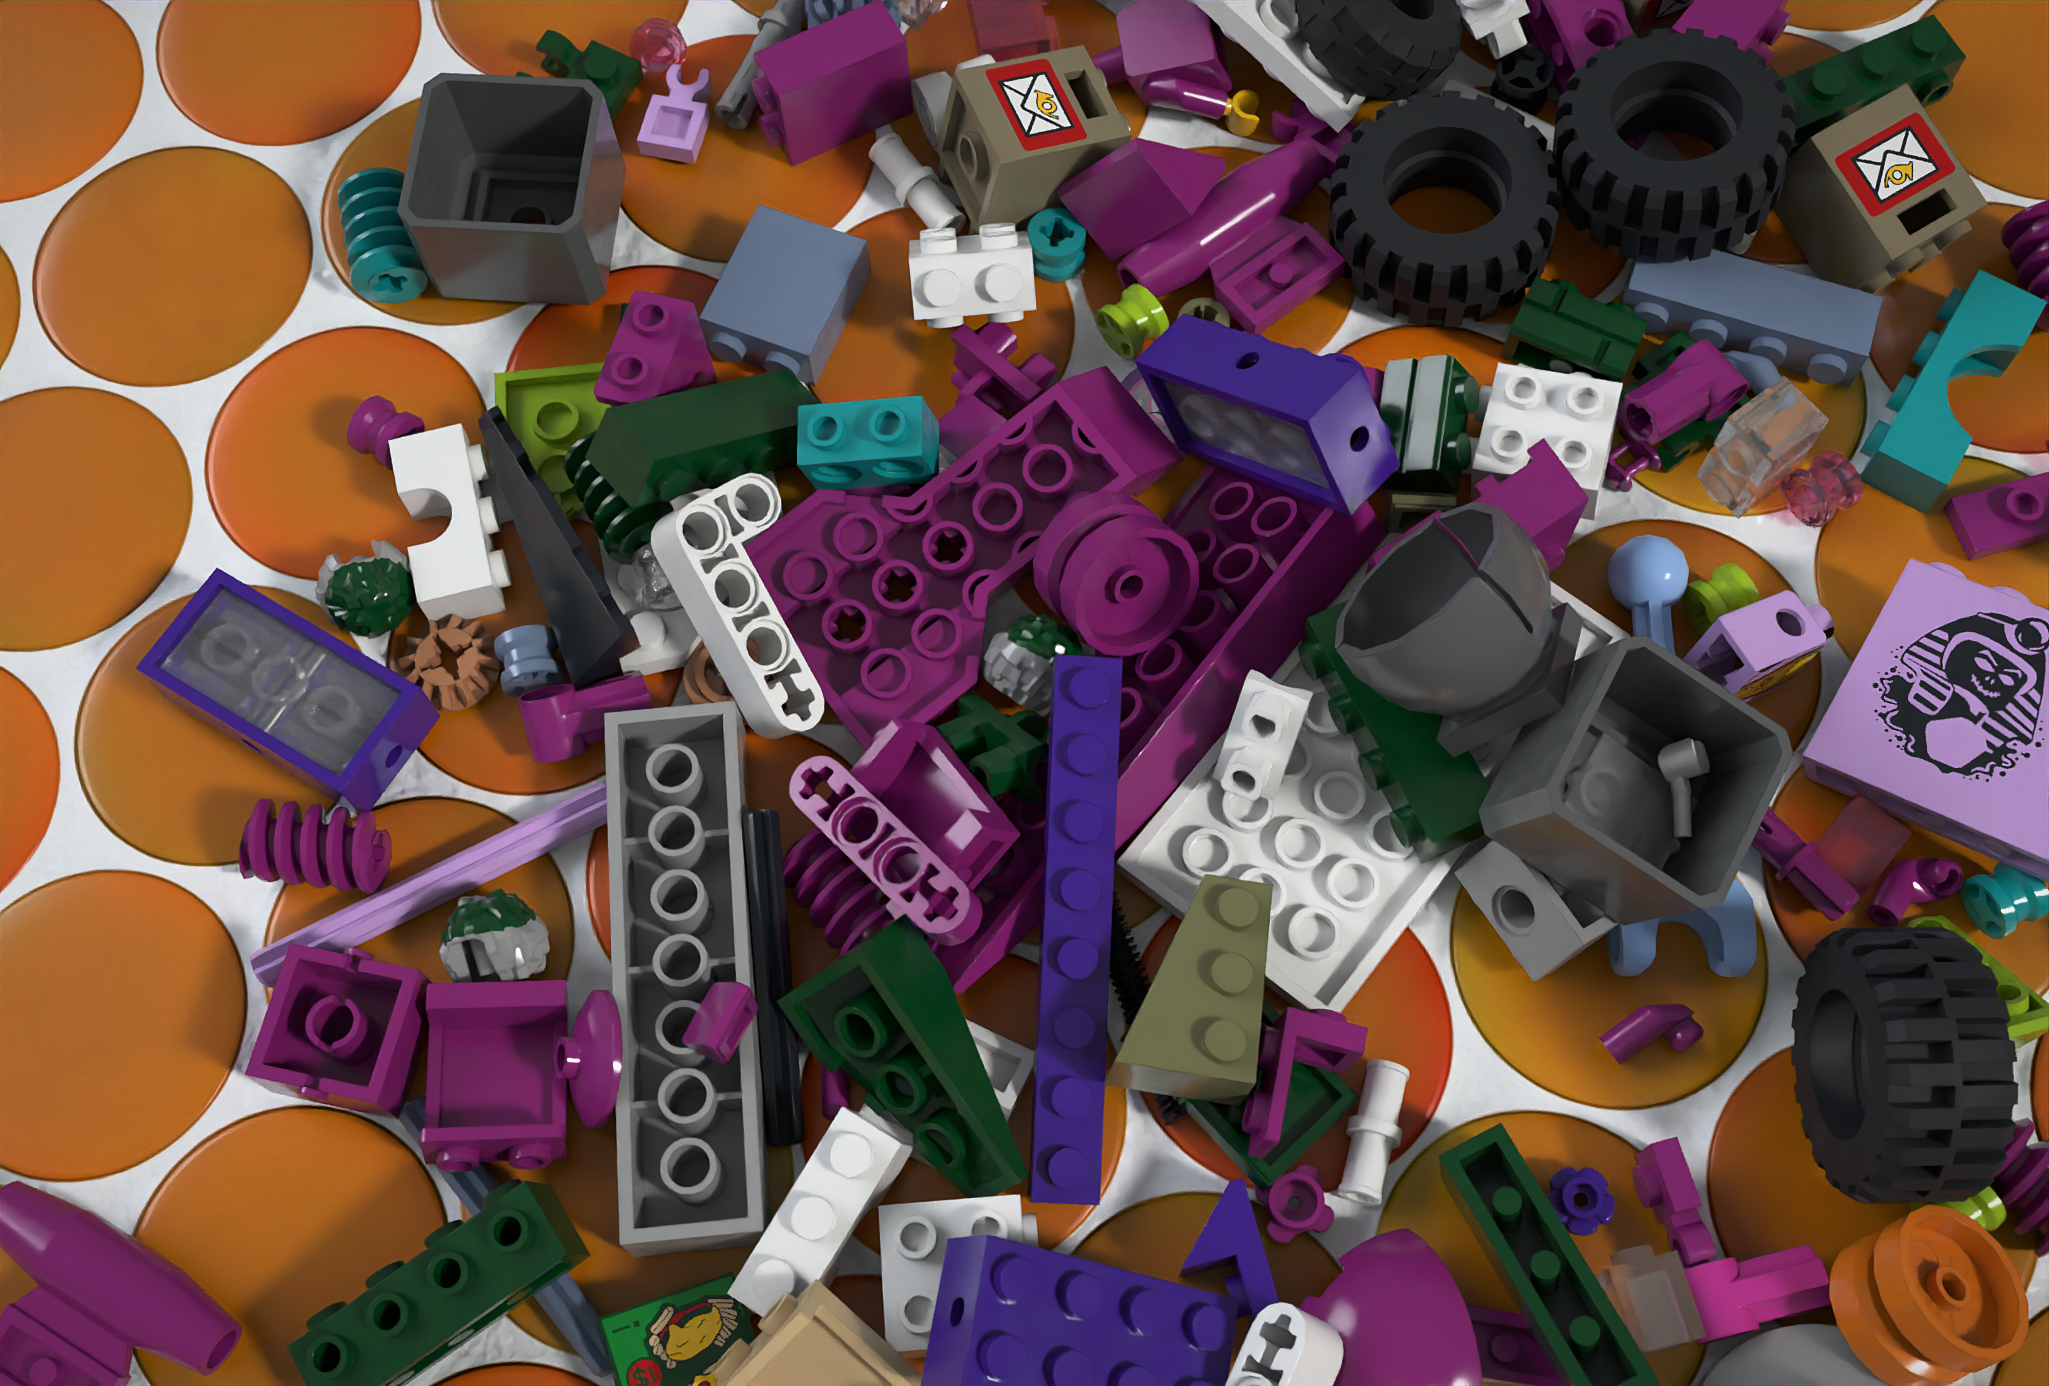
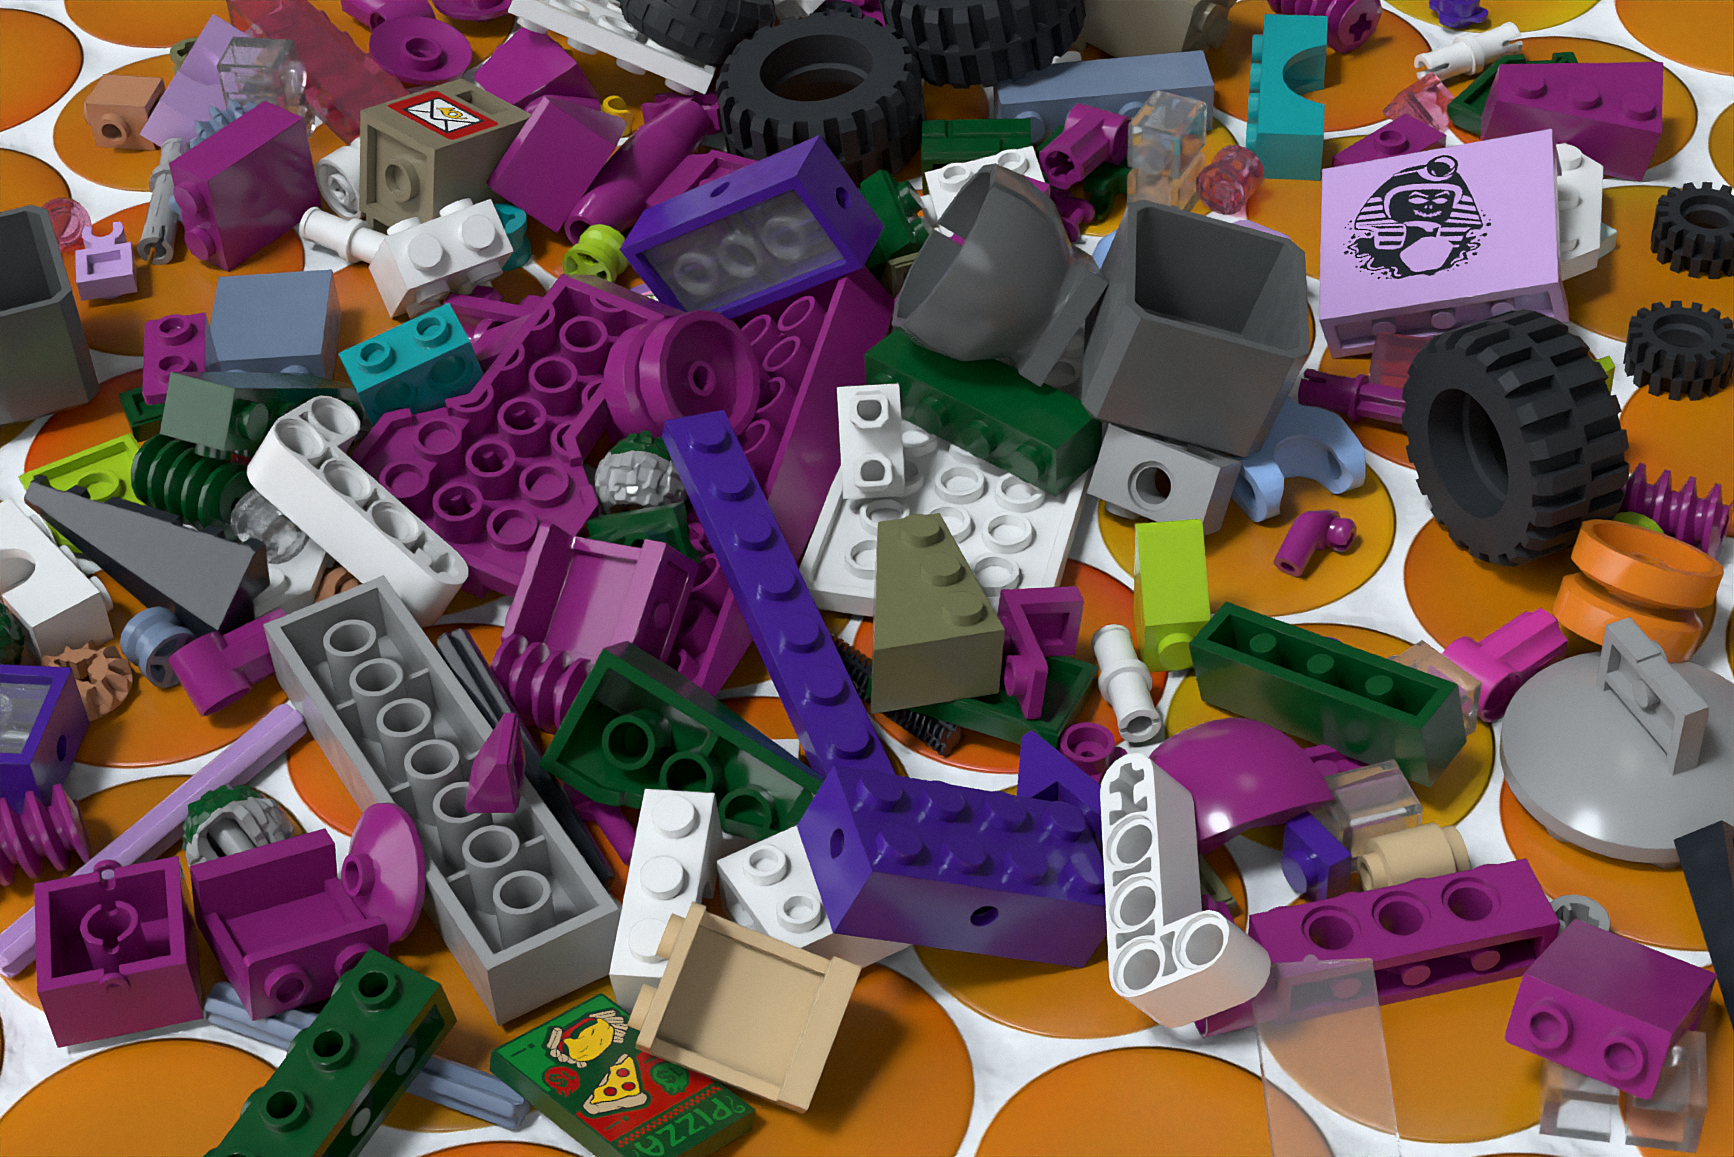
camera: 25 degrees left, 25 degrees down
magenta beam [789,755,983,946] -> none
magenta plate [1632,1137,1717,1270] -> none
white hand [1658,738,1710,838] -> none
none -> lime slope [1133,519,1211,672]

